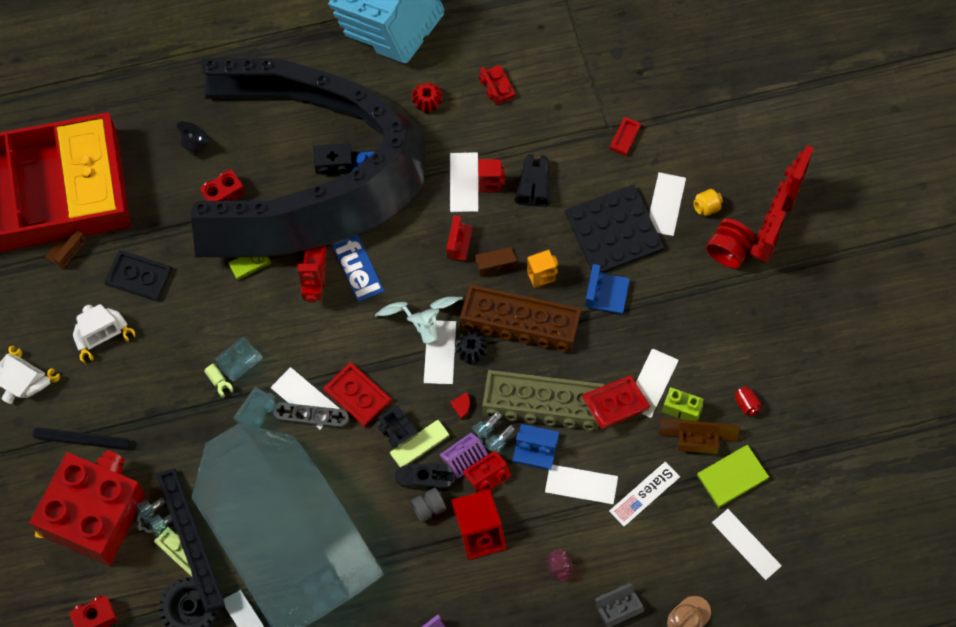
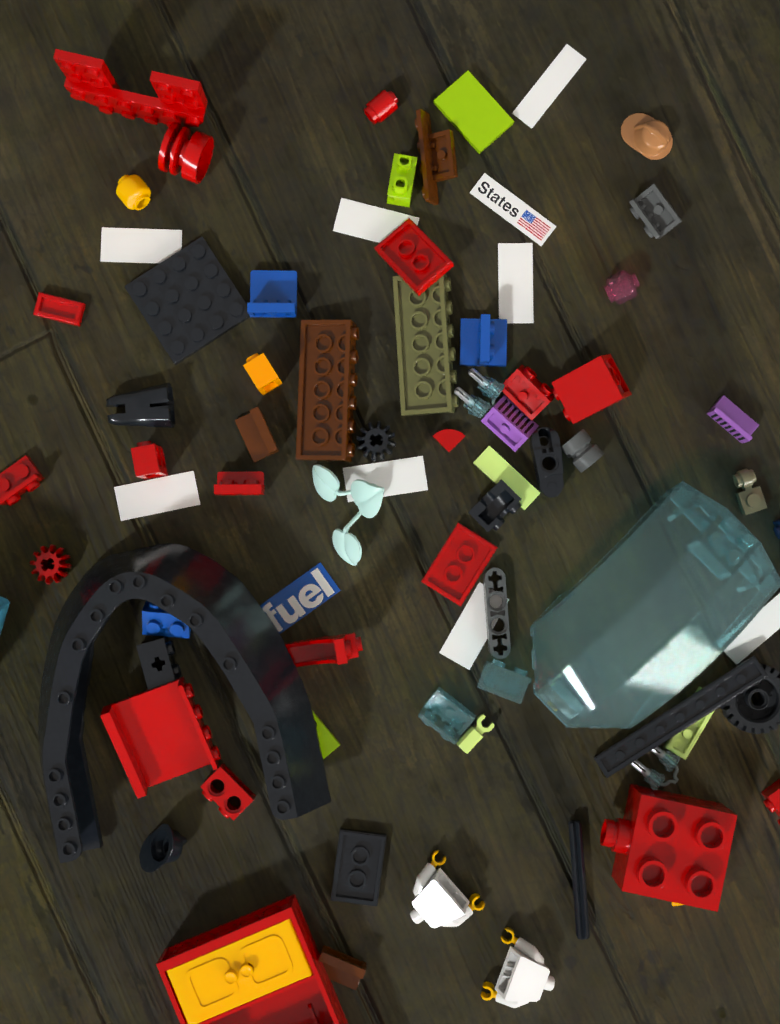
camera: 105 degrees left, 20 degrees up
none -> red panel [100,677,221,799]

